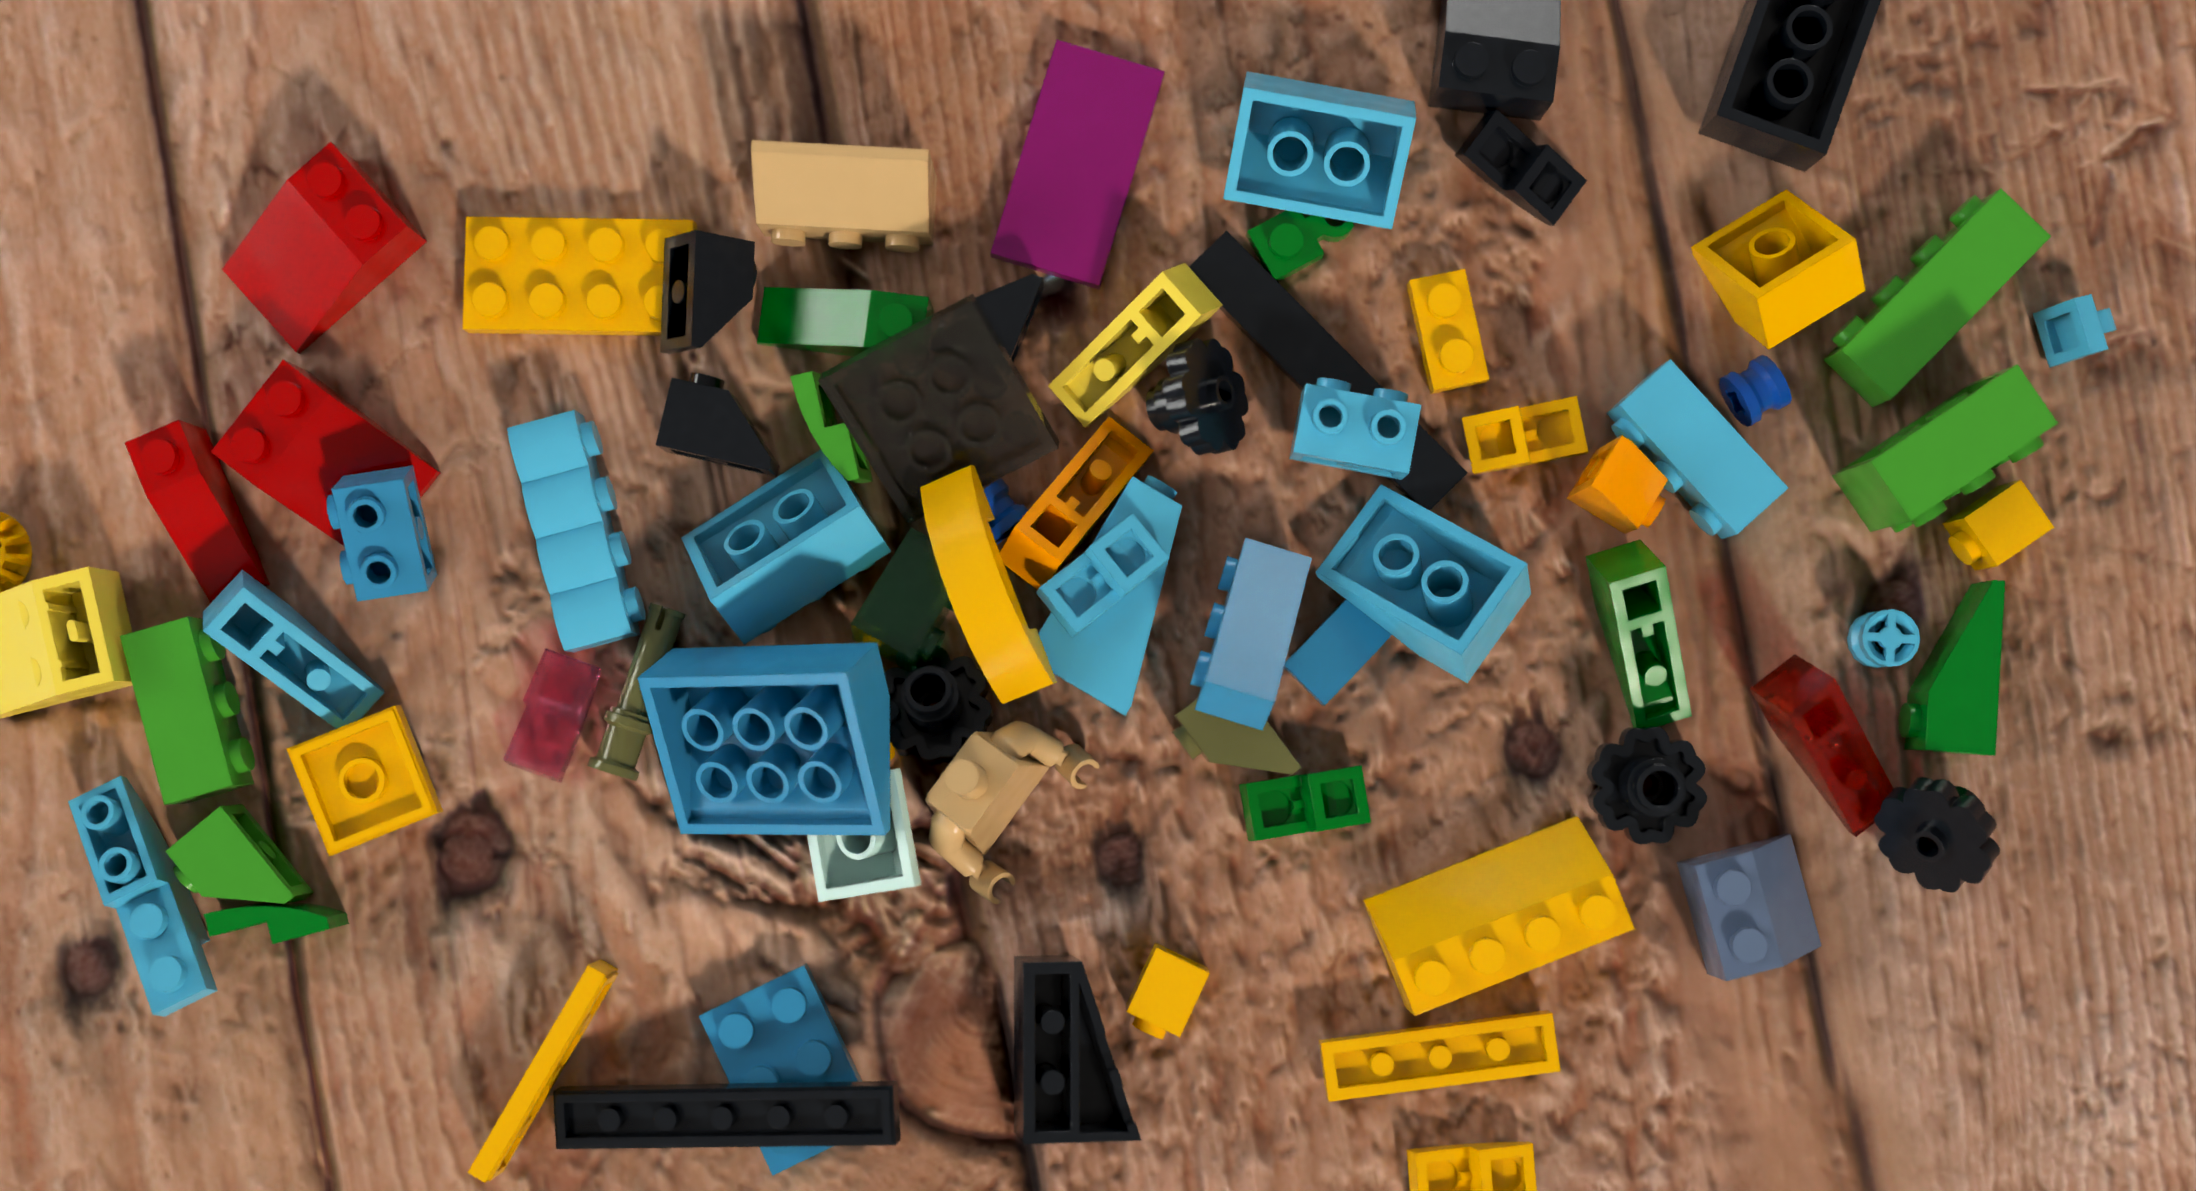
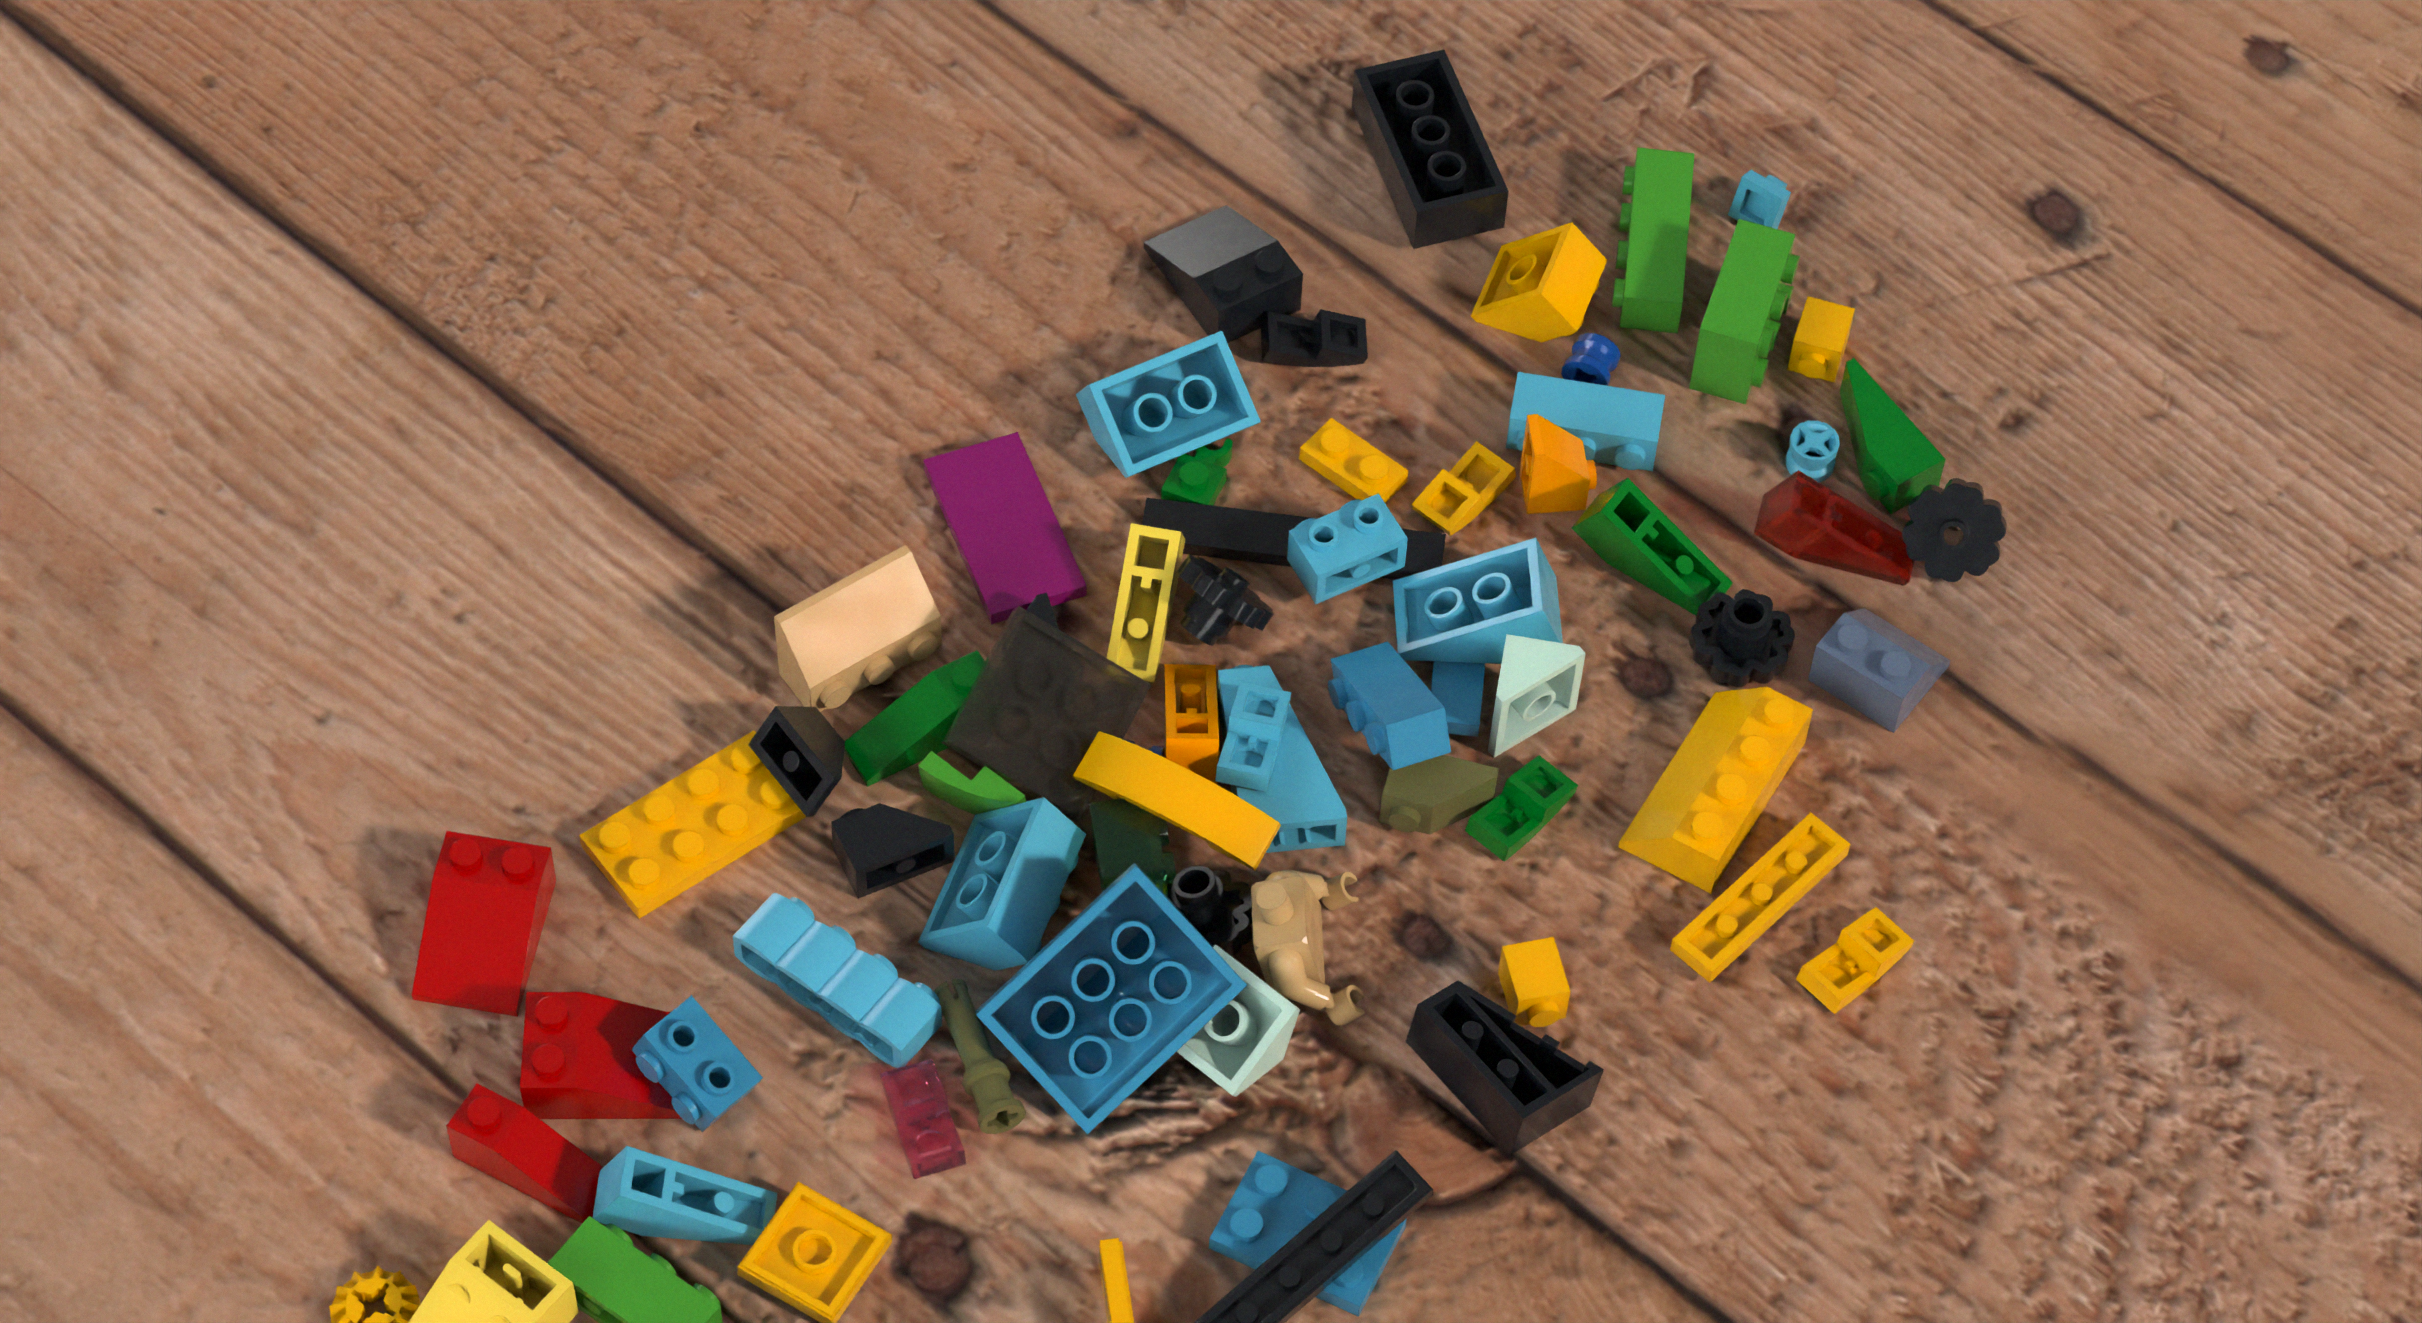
camera: 40 degrees left, 30 degrees down
none -> light aqua slope [1488,634,1586,758]

